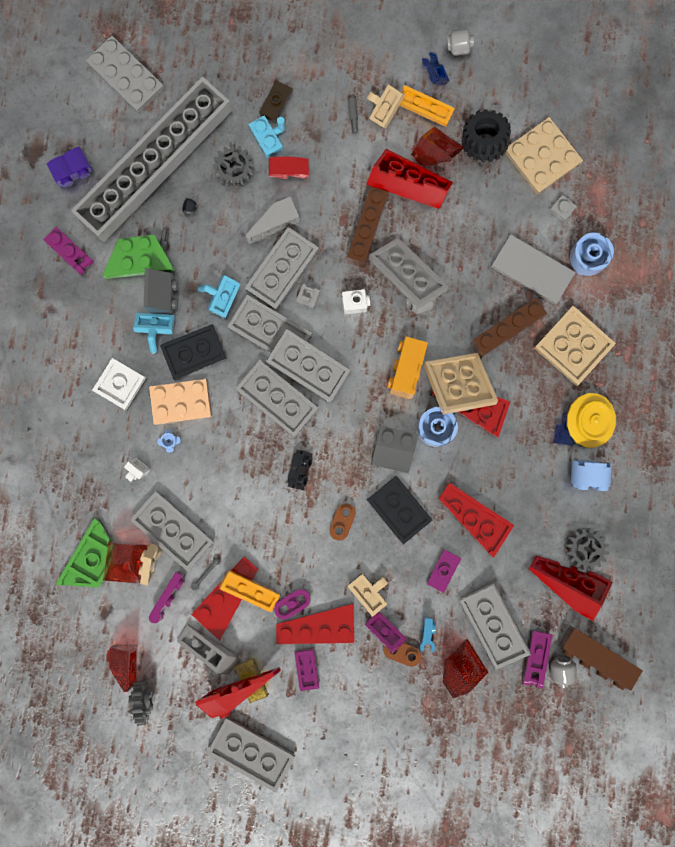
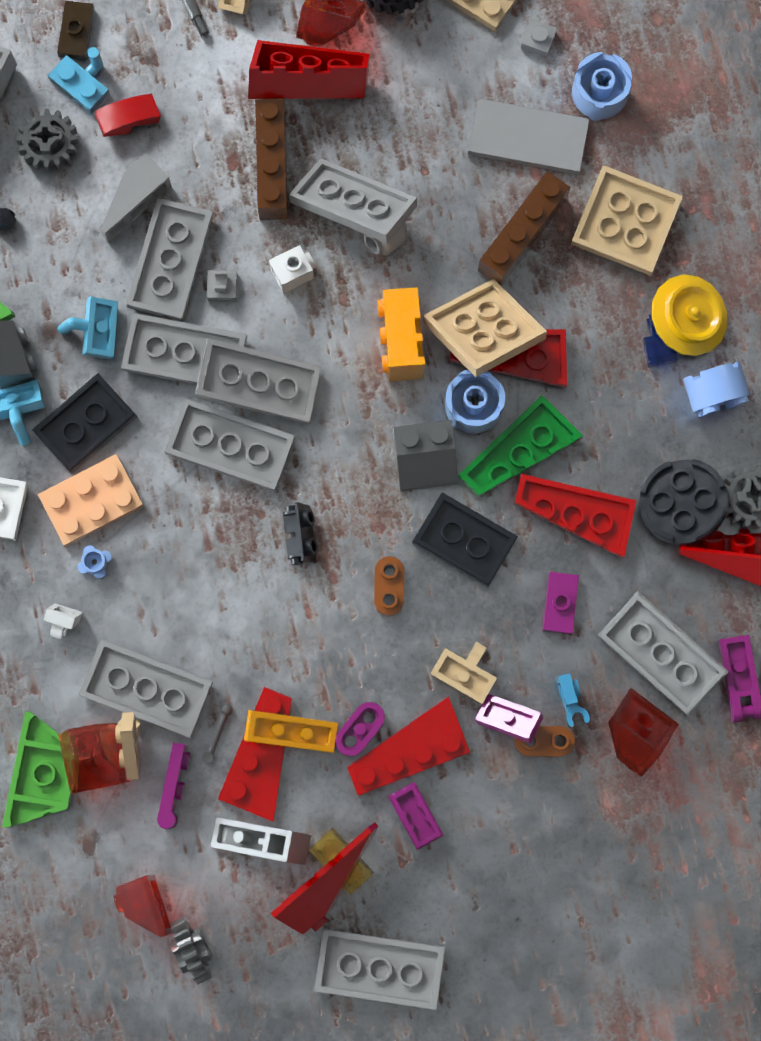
camera: 20 degrees left, 5 degrees down
none -> green wing [458,395,583,497]
none -> black tile [639,459,729,545]

